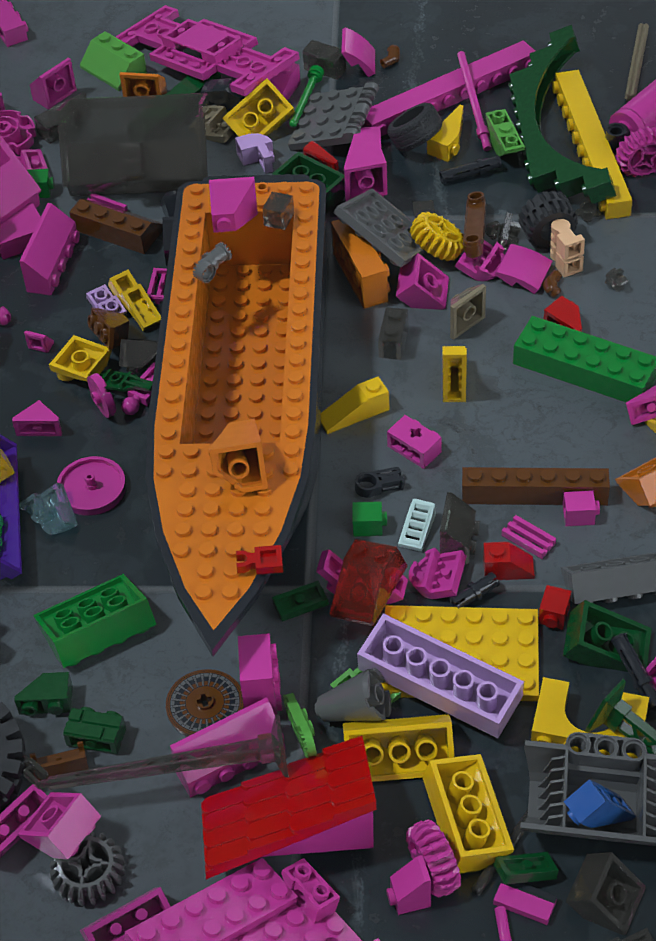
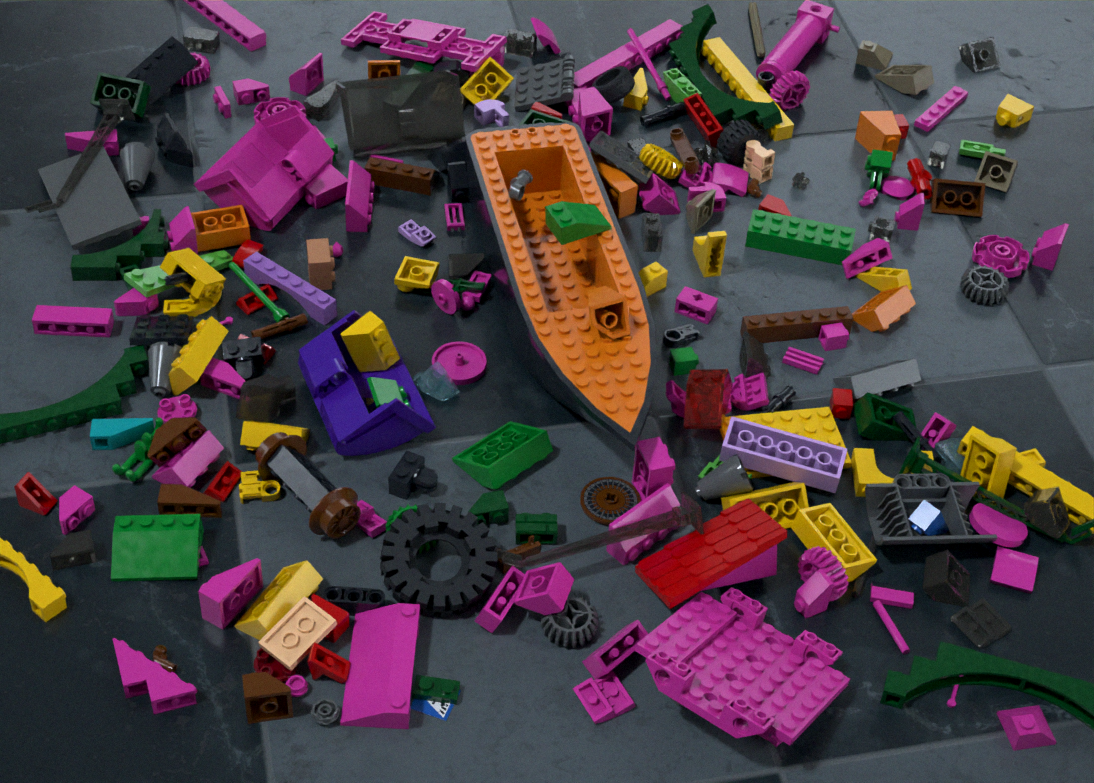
camera: 20 degrees left, 5 degrees down
dark pink slope [12,400,62,436] -> none
dark pink slope [24,331,54,353] -> none
bright green slope [80,31,147,91] -> none
reddish brown slope [88,308,130,349] -> none
yellow slope [108,270,161,331] -> none
dark pink slope [209,177,258,232] -> none
red plate [236,545,283,575] -> none
clear smoke brick [262,192,294,230] -> none
dark green plate [272,580,329,622] -> none
bright green plate [283,693,317,758] -> none
green piece [289,65,324,128] -> none
reddish brown arm [380,44,400,68] -> none
light aqua slope [398,499,436,552] -> none
red slope [483,542,535,580] -> none
dark green plate [494,852,559,884] -> none
none -> green slope [545,201,612,245]
none -> red brick [683,93,723,150]
none -> dark pink brick [687,182,726,212]

